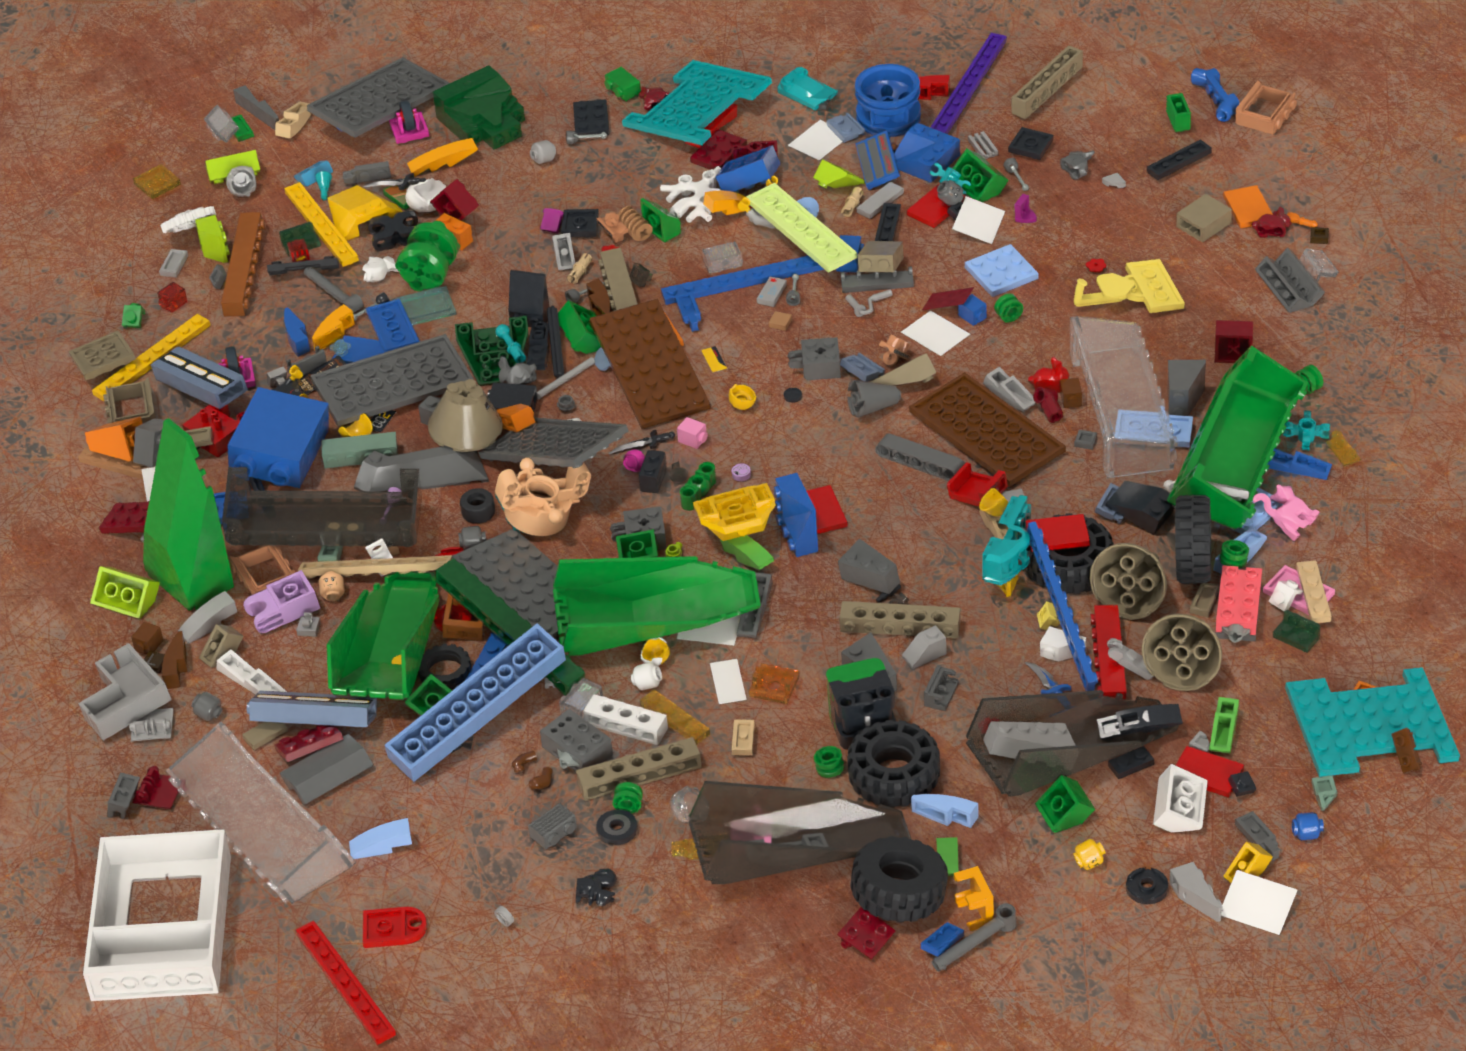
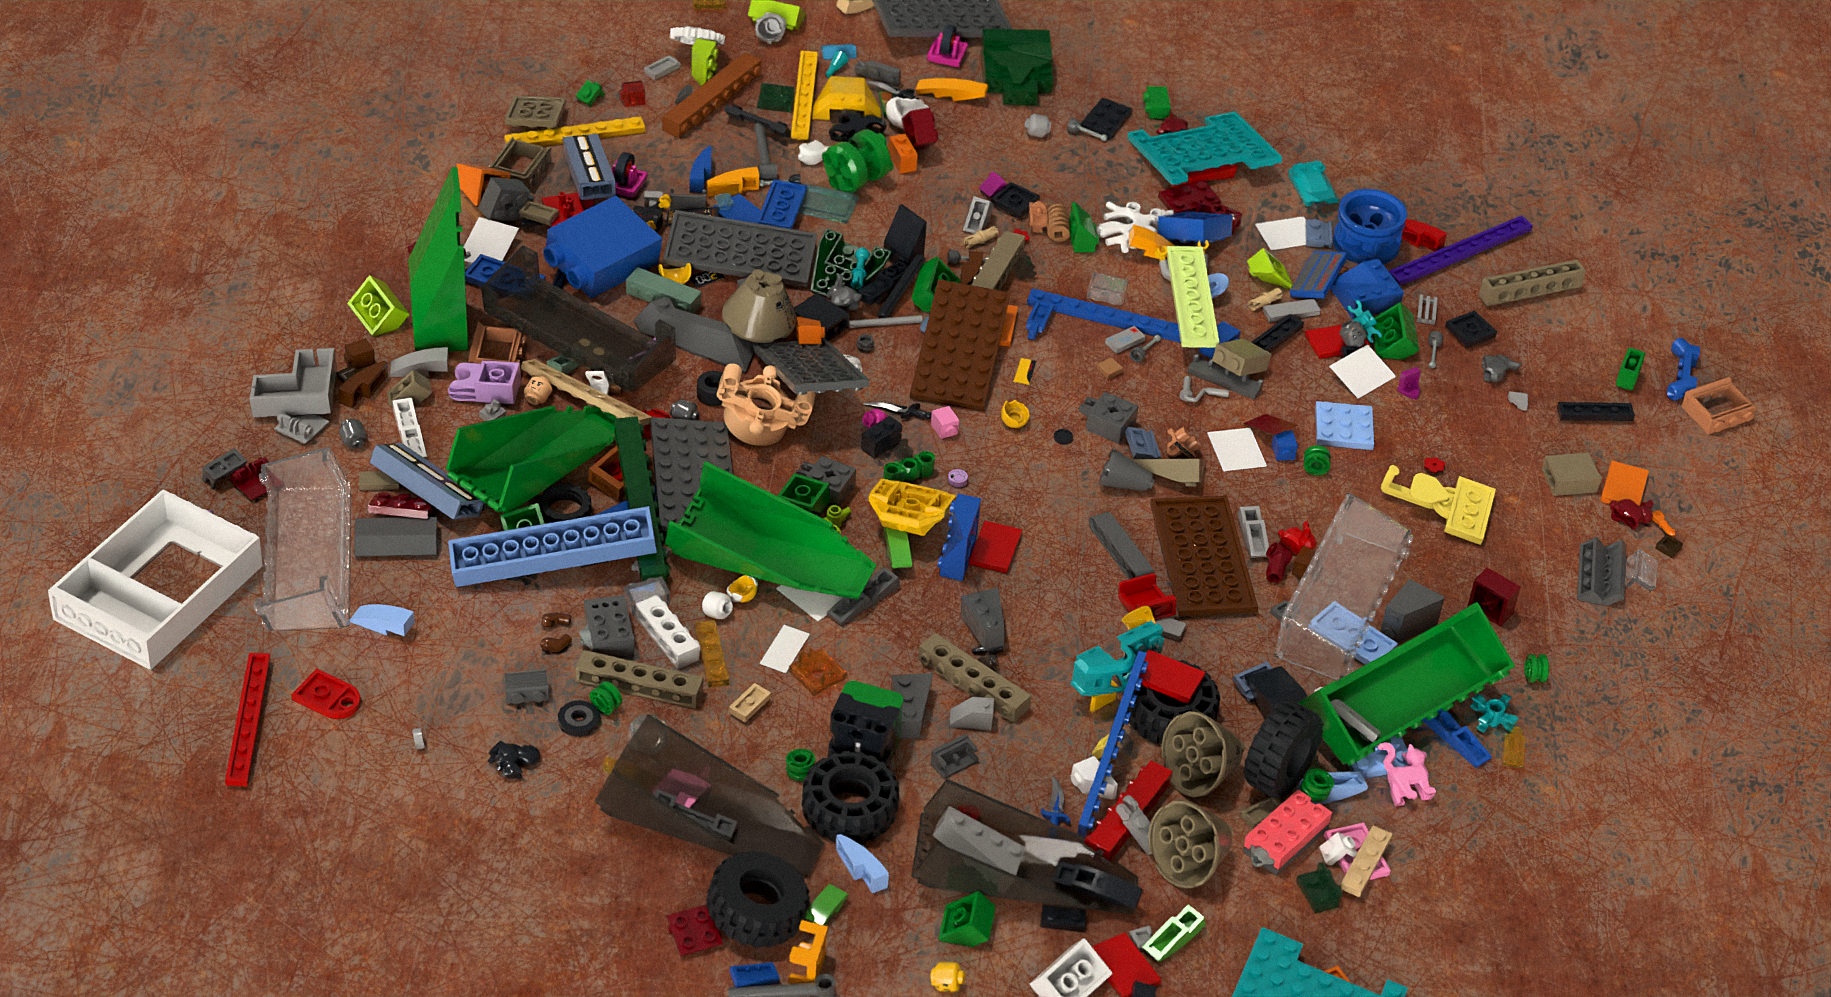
camera: 25 degrees right, 0 degrees up
clear red brick [287,239,310,262] -> none

